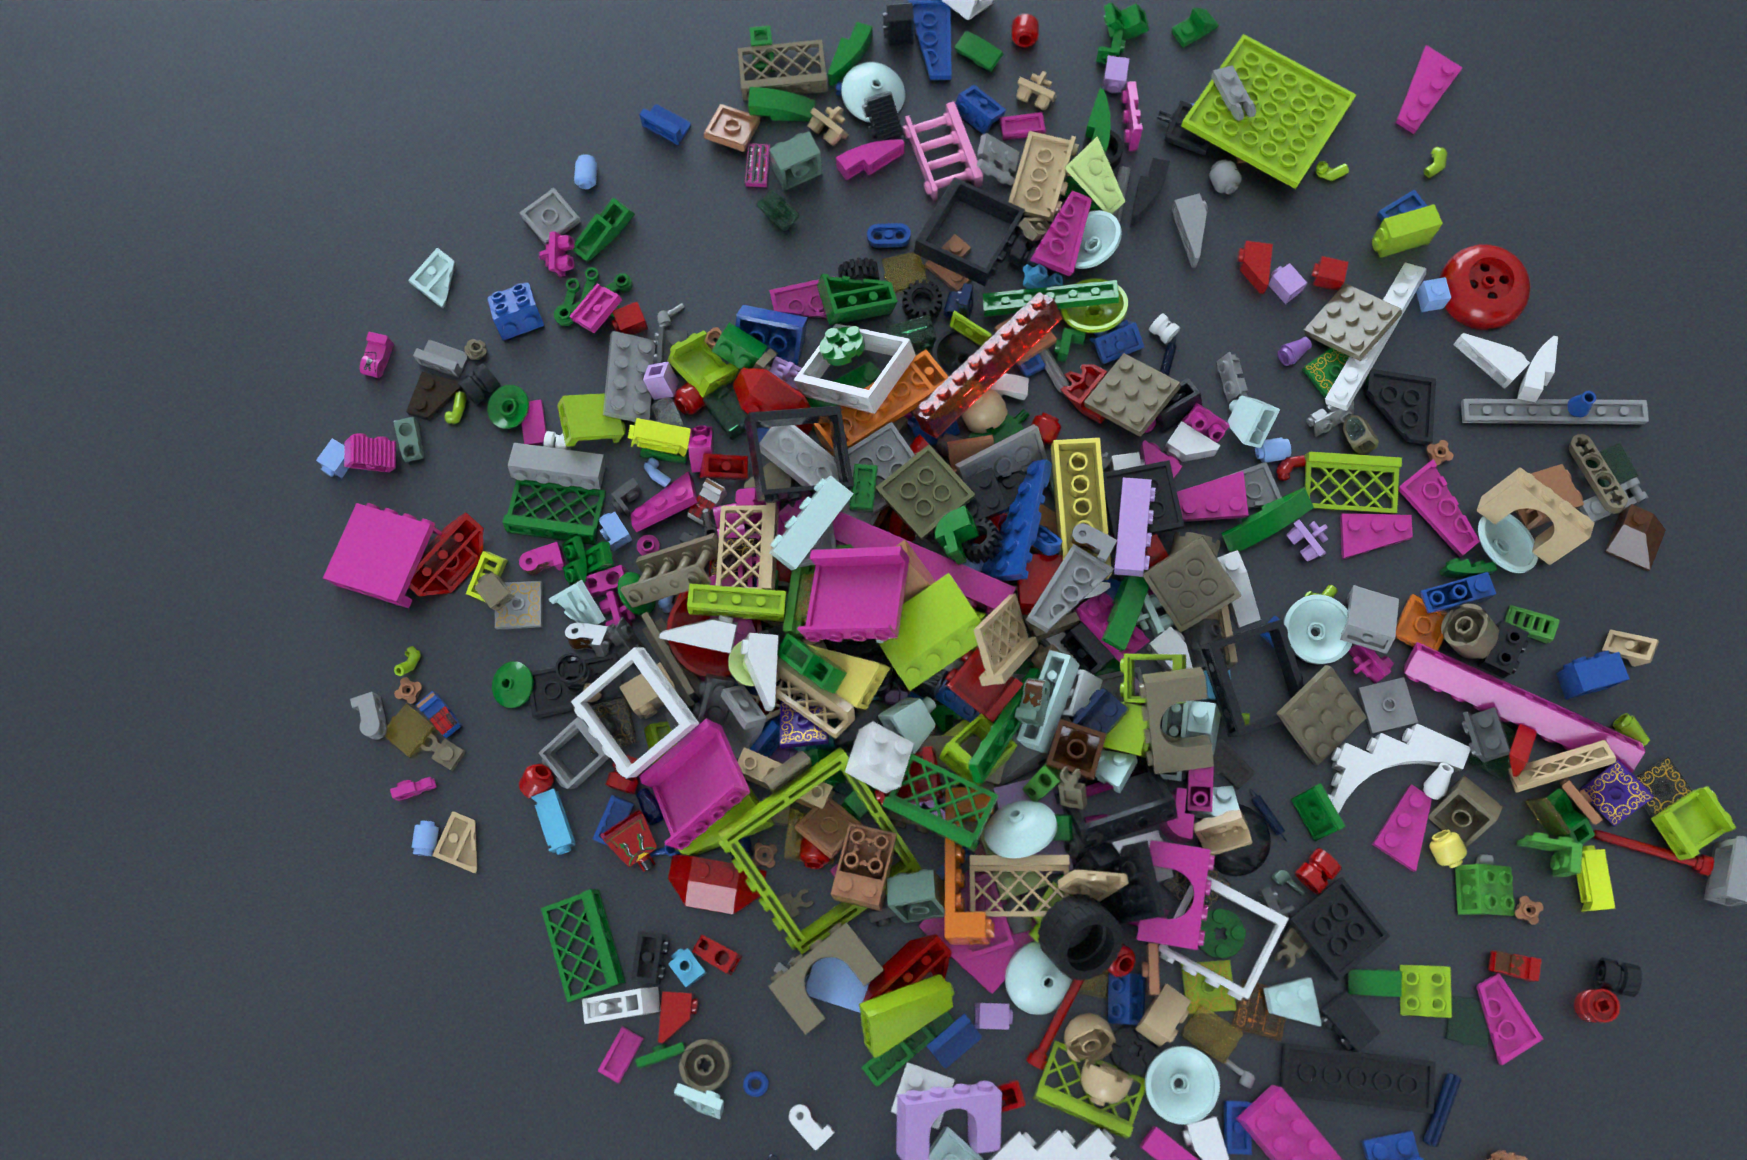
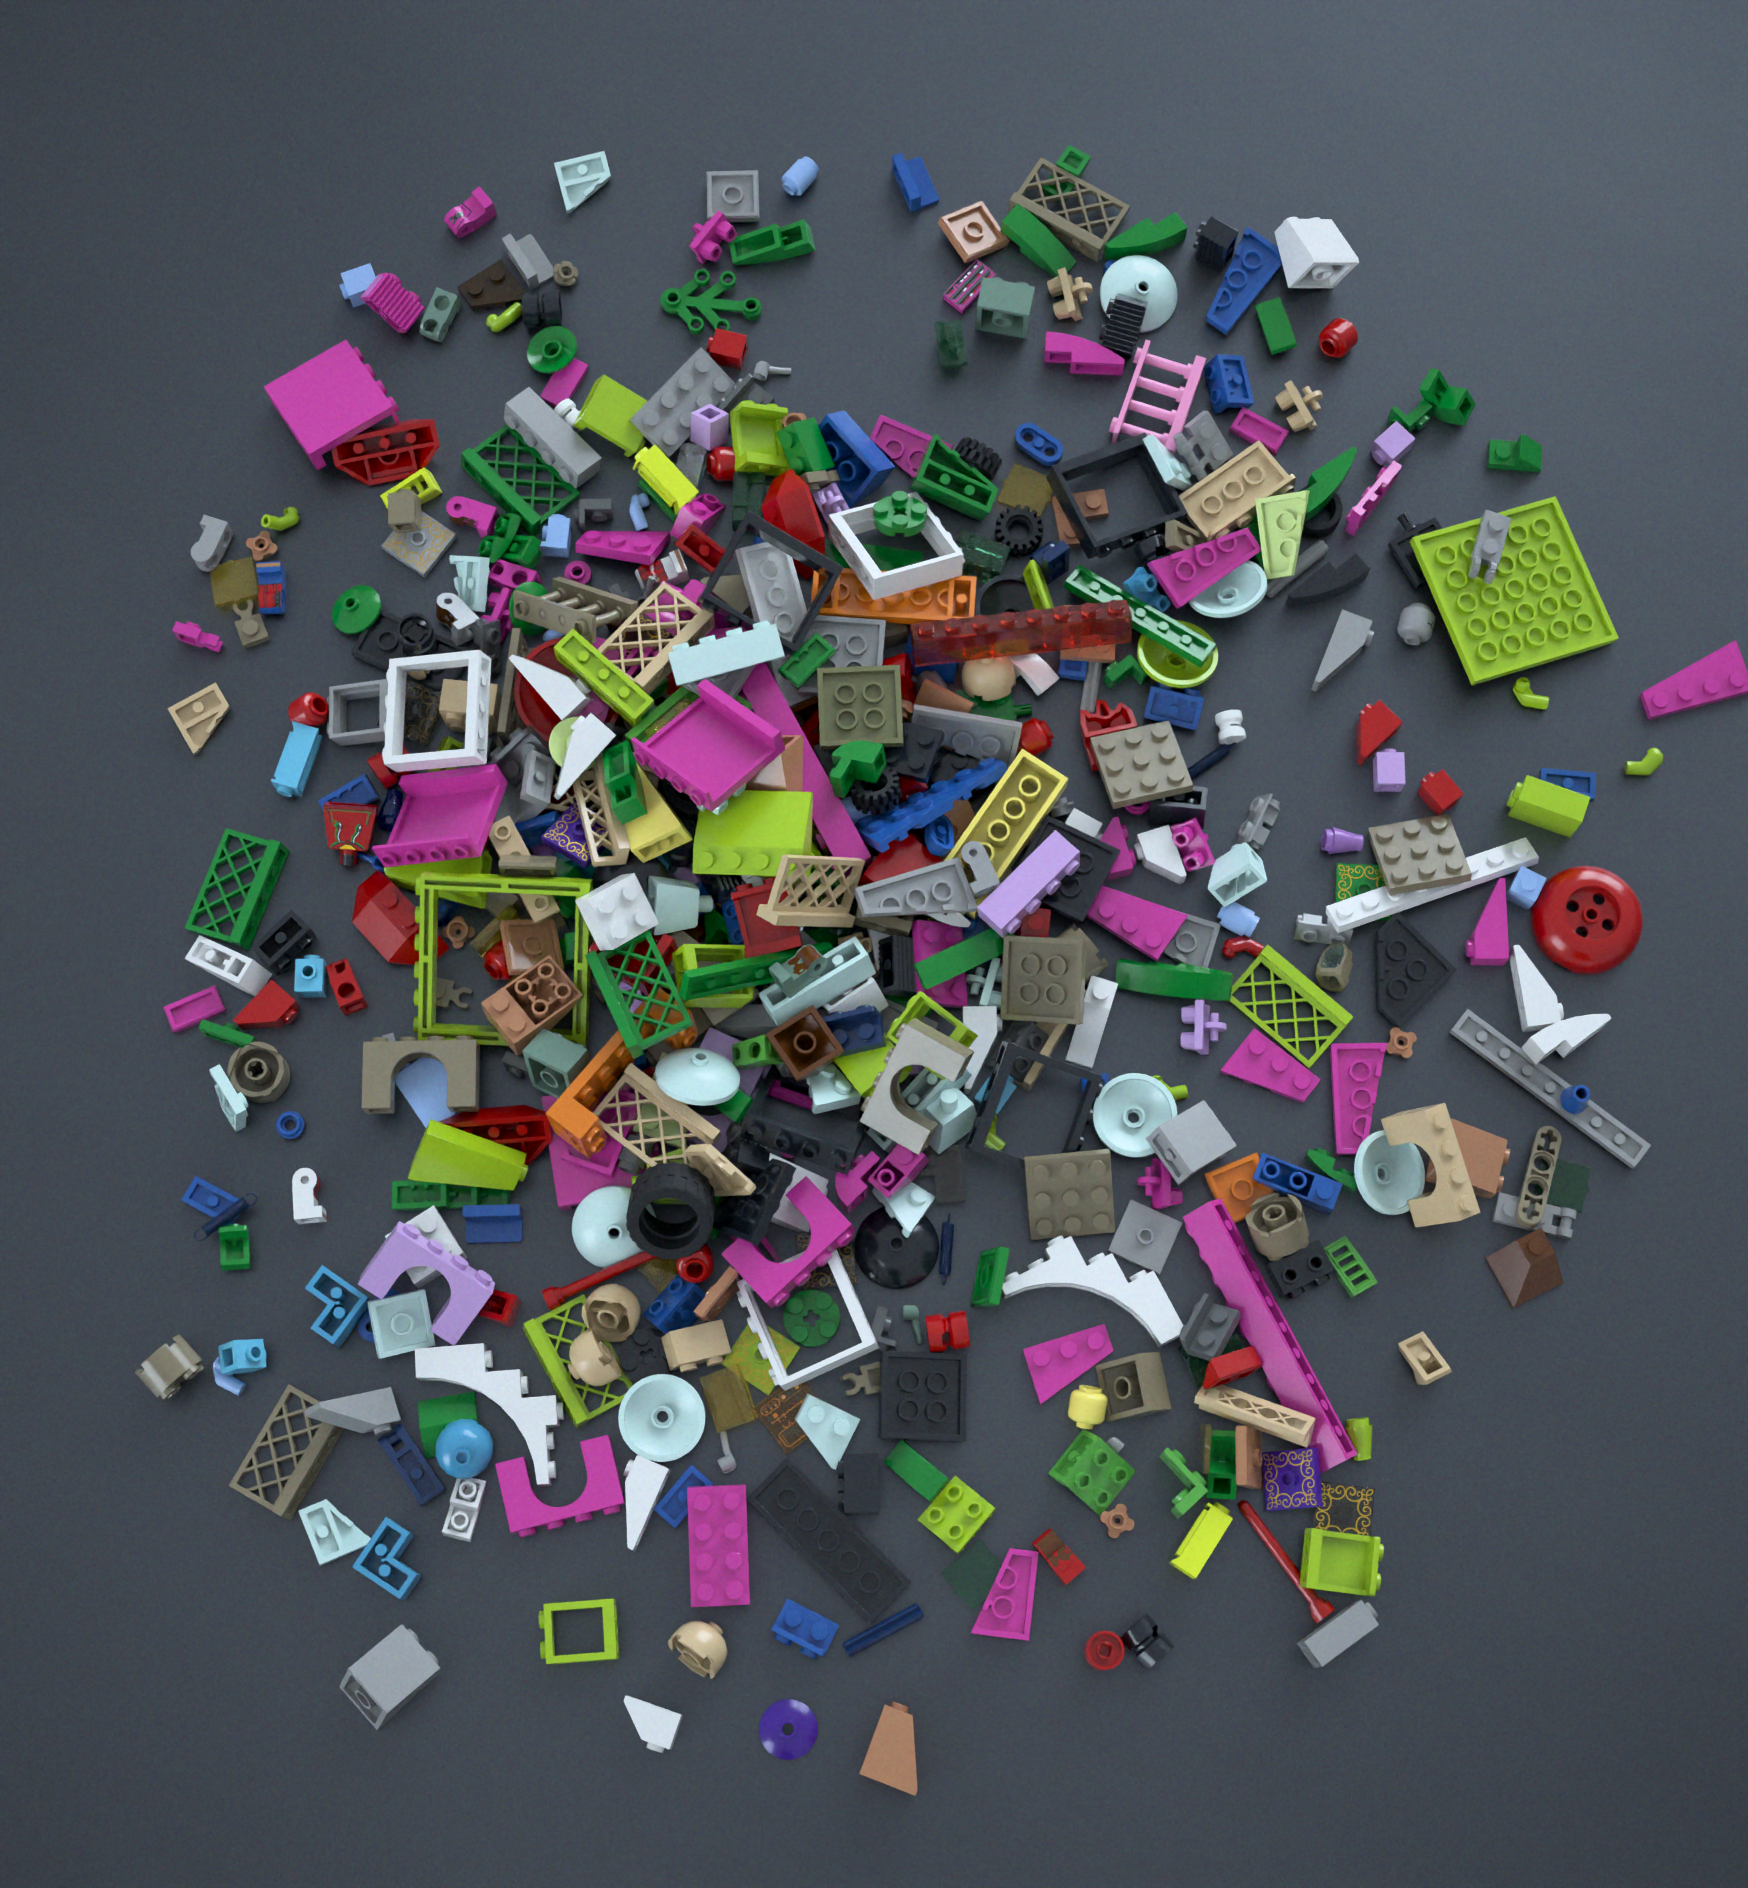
camera: 35 degrees right, 0 degrees up
light blue brick [411,821,439,856] -> none
blue bracket [487,283,545,341] -> none
dark pink plate [569,283,622,334] -> none
lavender brick [975,1003,1013,1029] -> none
dark tan plate [1058,766,1087,810] -> none
tan bracket [1193,809,1252,856] -> none
white cone [1423,763,1454,800] -> none
blue brick [1556,650,1630,700] -> none
none -> light aqua wing [1143,434,1193,491]
none -> dark pink slope [1465,878,1509,965]

